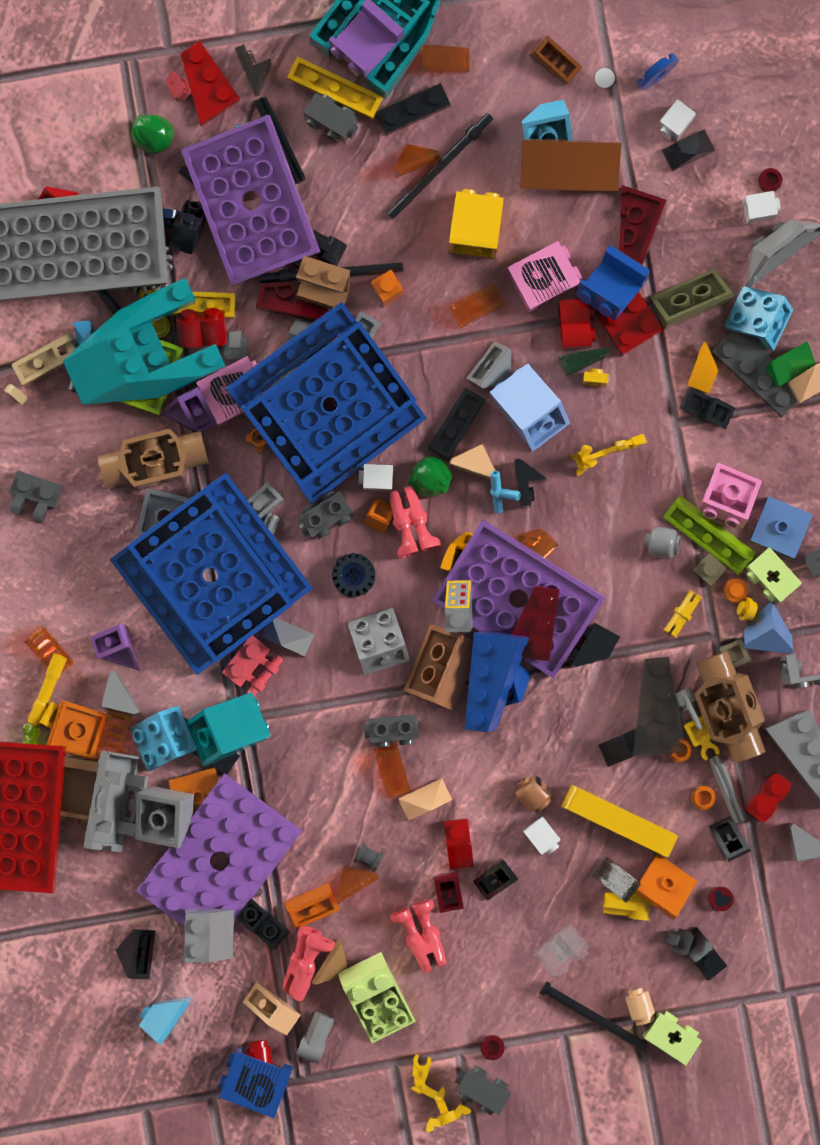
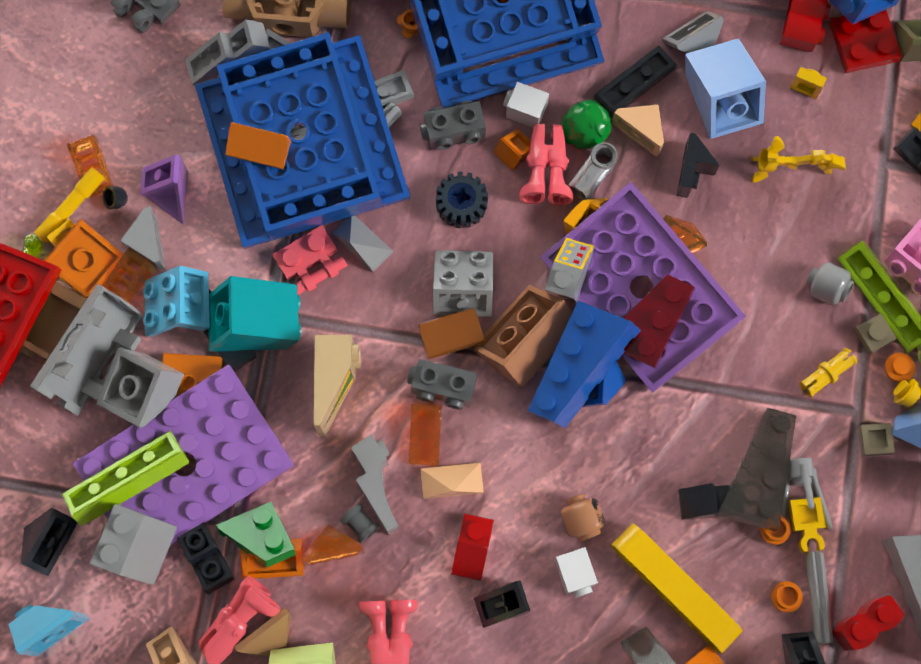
camera: 20 degrees right, 10 degrees down
dark red slope [433,871,464,913] -> none
medium azure piece [490,471,521,513] -> none
clear green slope [558,347,610,377] -> none
black slope [569,623,620,668] -> none
medium nougat brick [695,651,766,763] -> none
none -> lime slope [62,430,189,526]
none -> black hinge [102,186,128,209]
none -> light grey slope [185,19,270,85]
none -> wing [216,502,296,567]
none -> orange slope [225,122,291,170]
none -> tan slope [314,335,361,436]
none -> light grey slope [351,434,399,535]
none -> dark orange slope [418,308,485,360]
none -> light grey piece [568,143,617,200]

